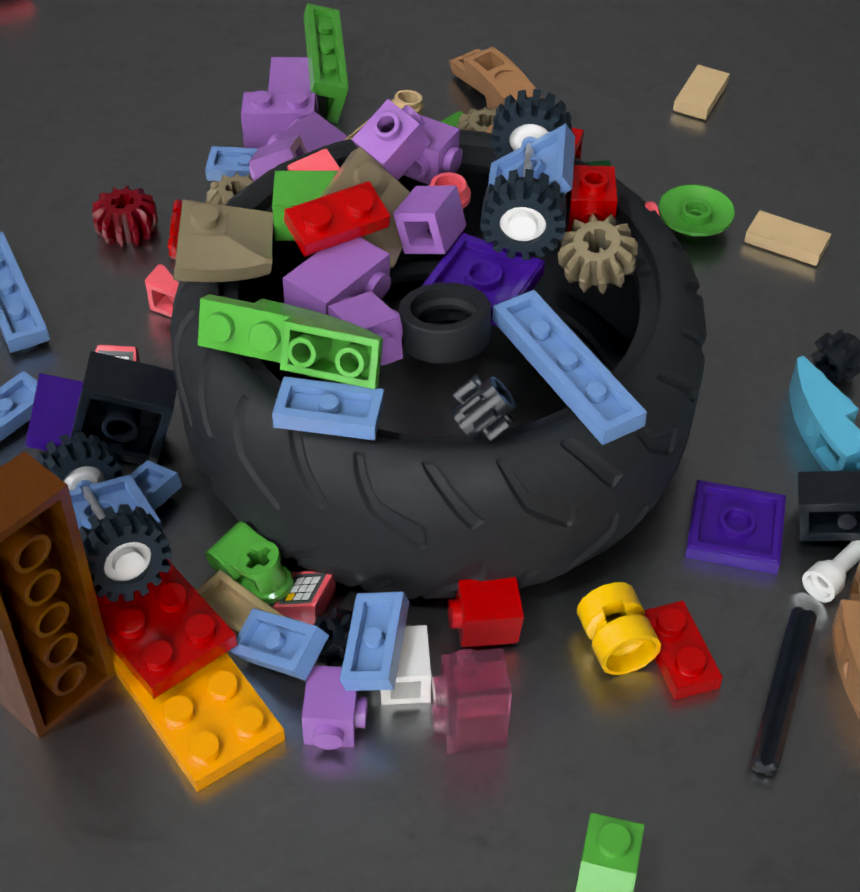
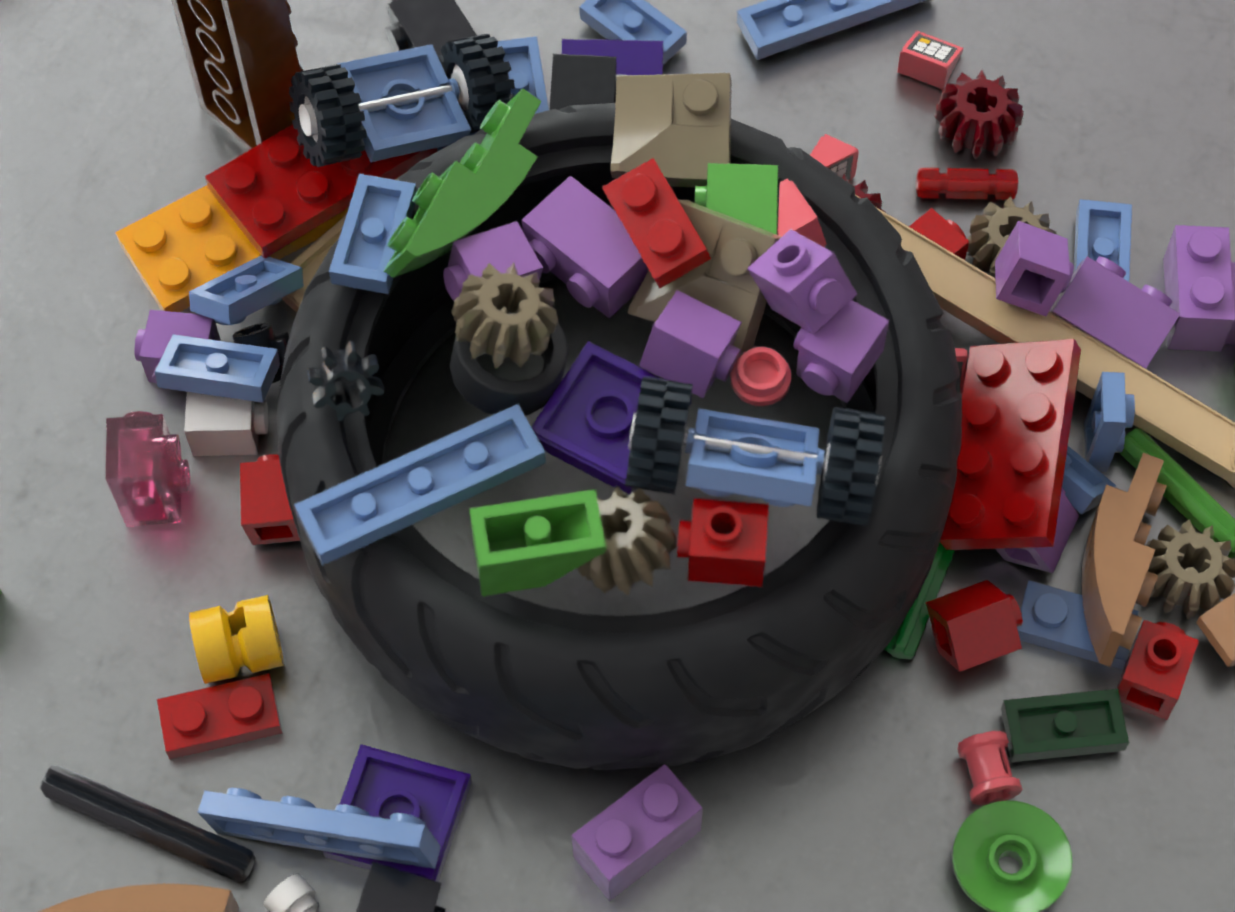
camera: 95 degrees right, 15 degrees up
none -> medium blue plate [197,788,441,869]
none -> dark tan gear [452,263,558,369]
none -> bright green slope [470,489,606,596]
none -> medium lavender brick [572,764,703,901]
none -> coral slope [897,31,963,89]

